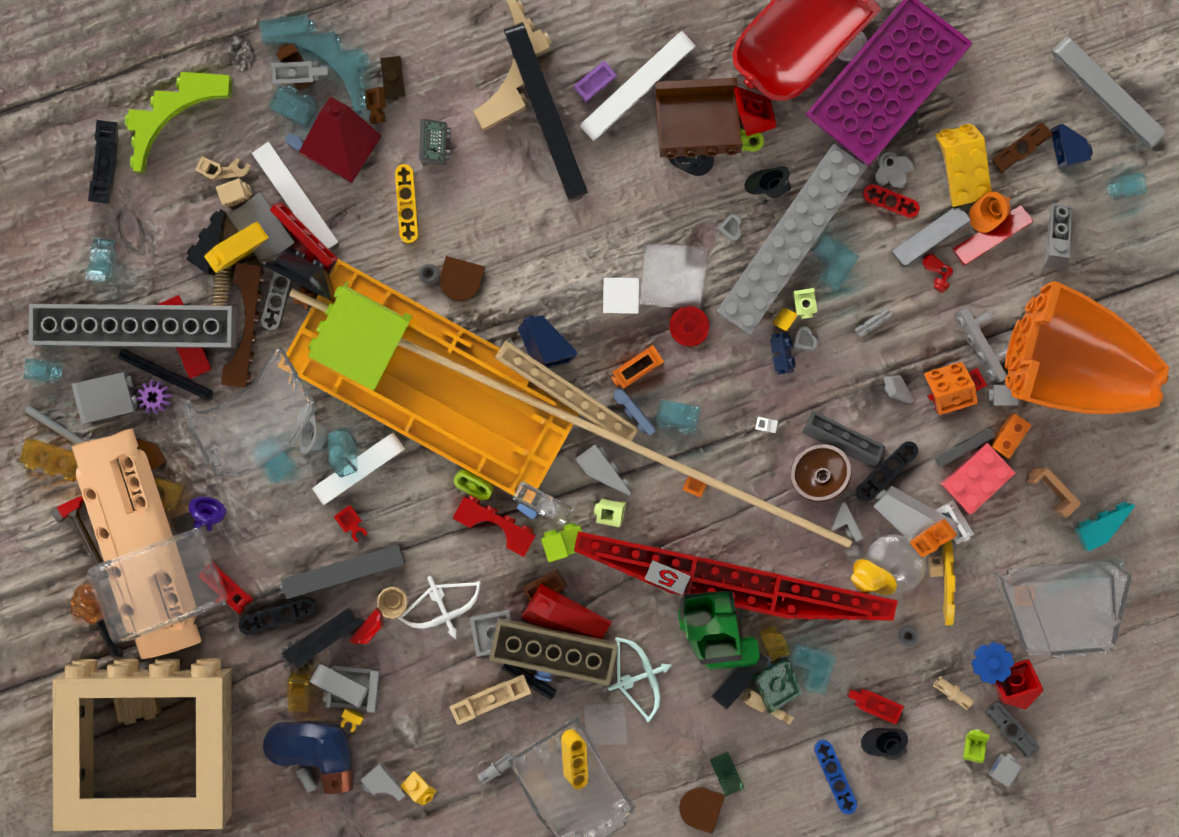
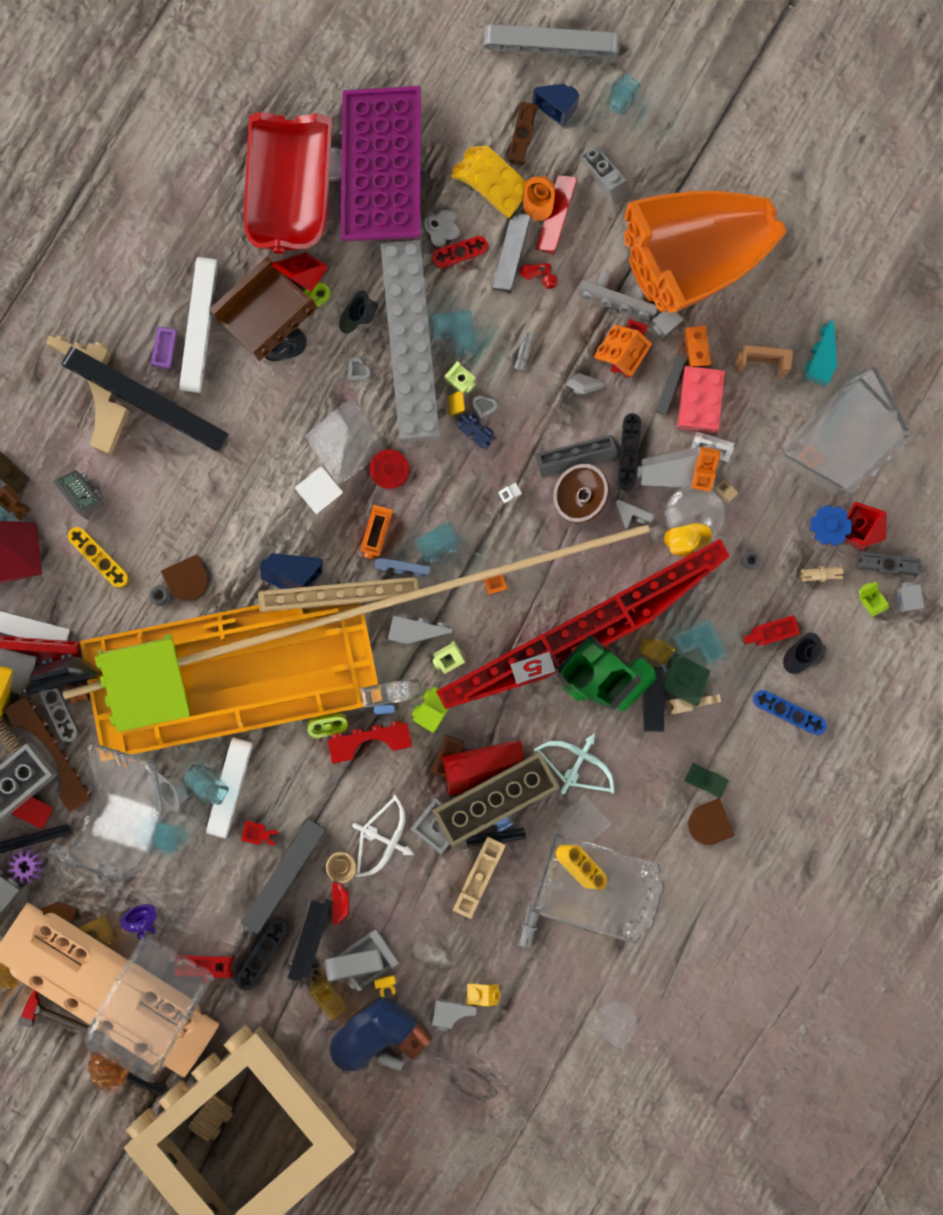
camera: 50 degrees left, 5 degrees down
clear smoke tile [171,513,194,535] -> none
yellow tile [941,540,956,626] -> none

